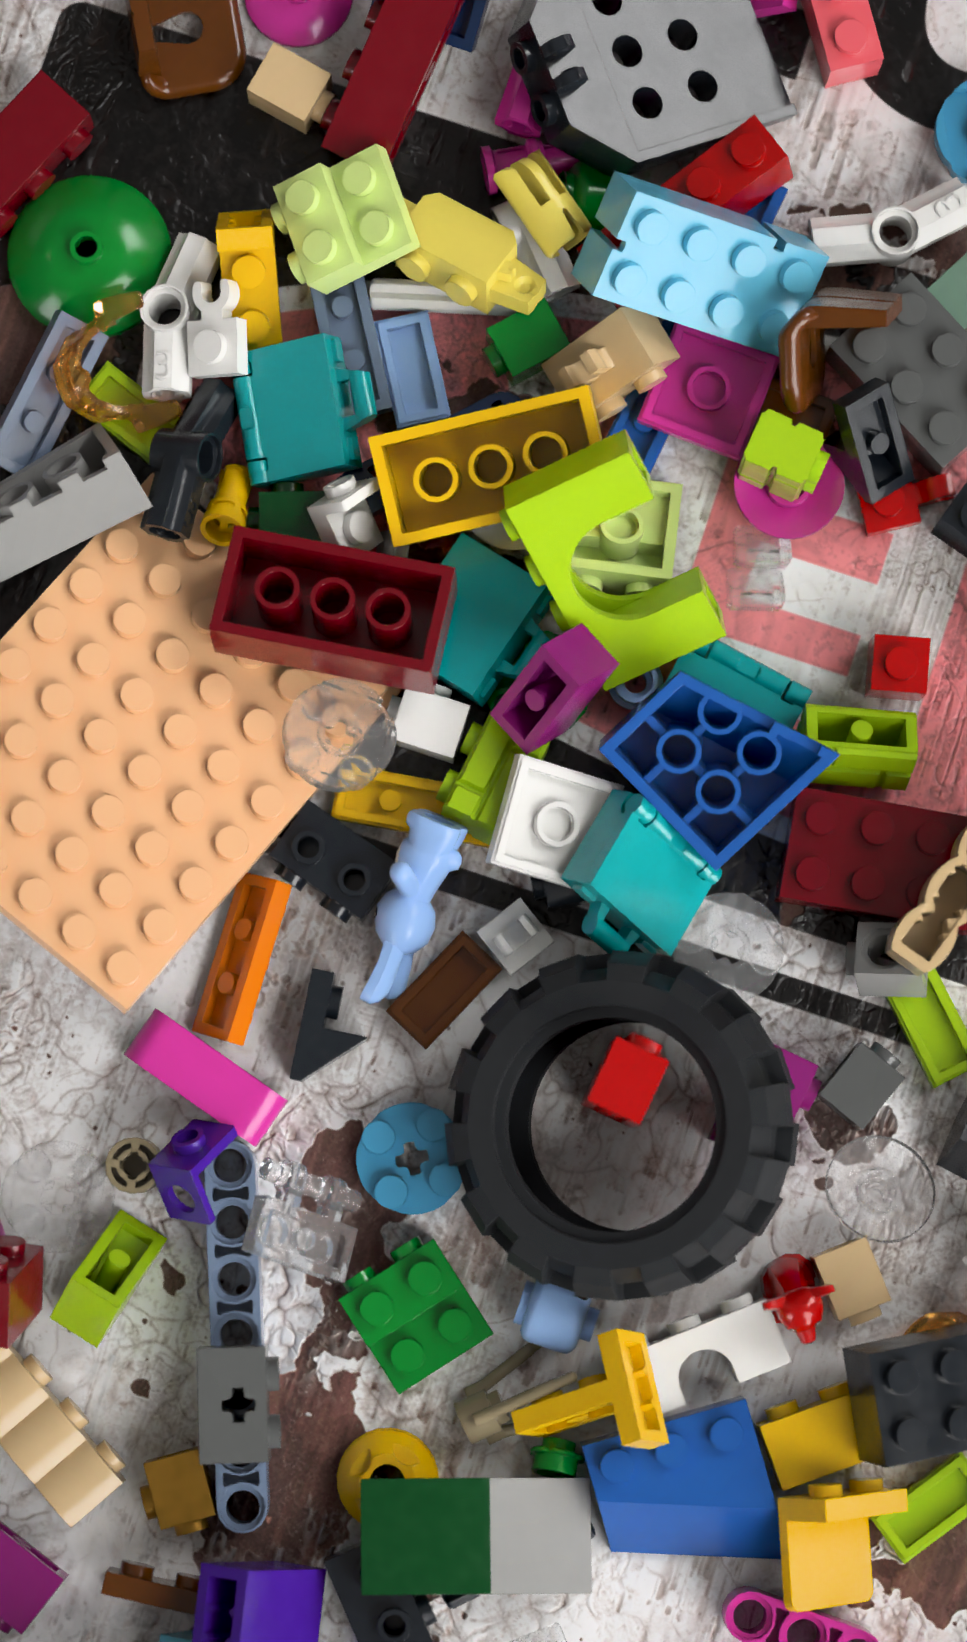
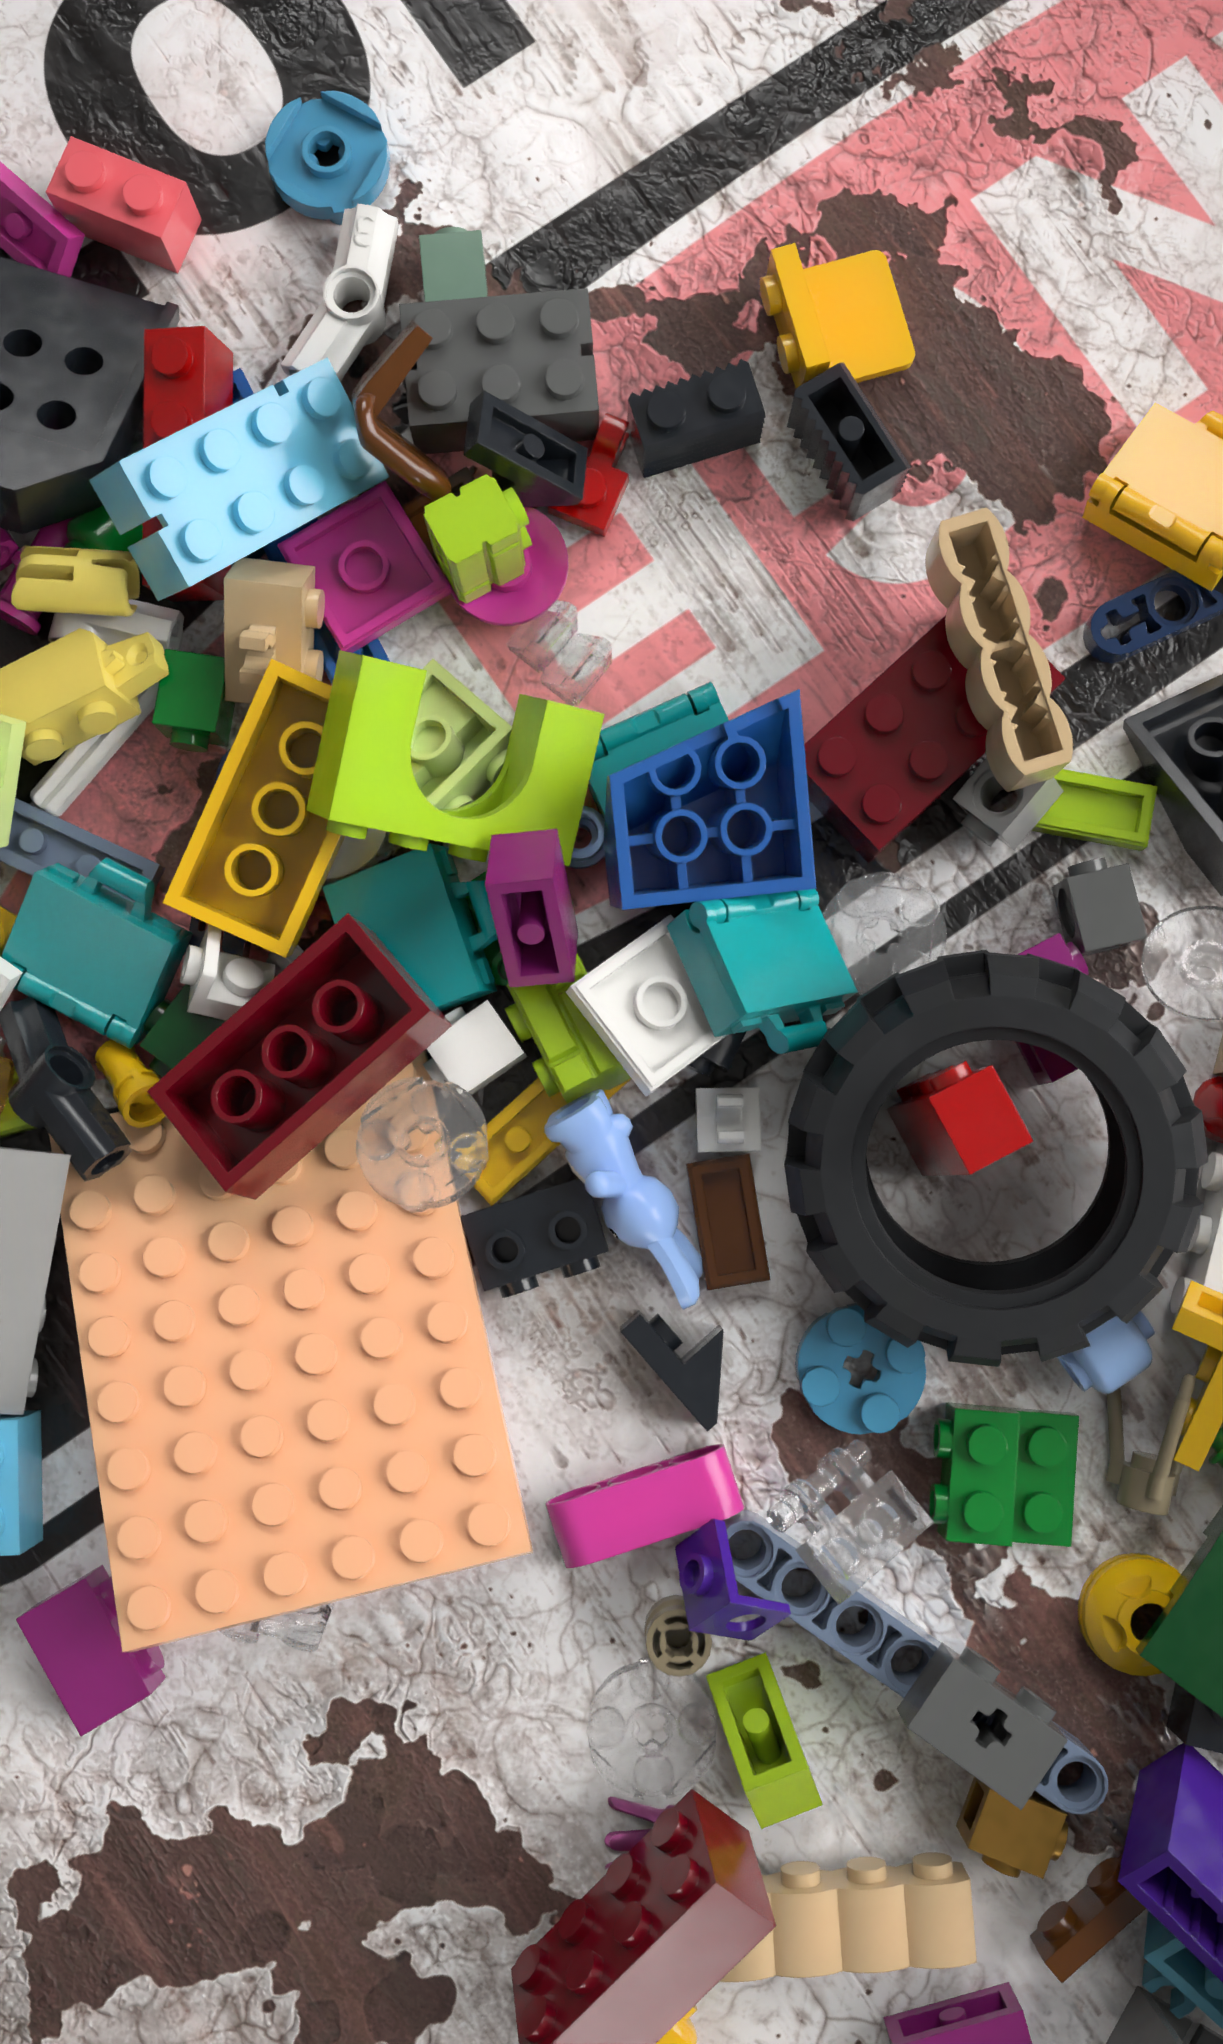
camera: 50 degrees left, 0 degrees up
orange plate [191,873,293,1046] -> none
light blue tile [374,310,451,430] -> none
lime brick [796,703,918,791] -> none
red brick [864,634,931,701] -> none

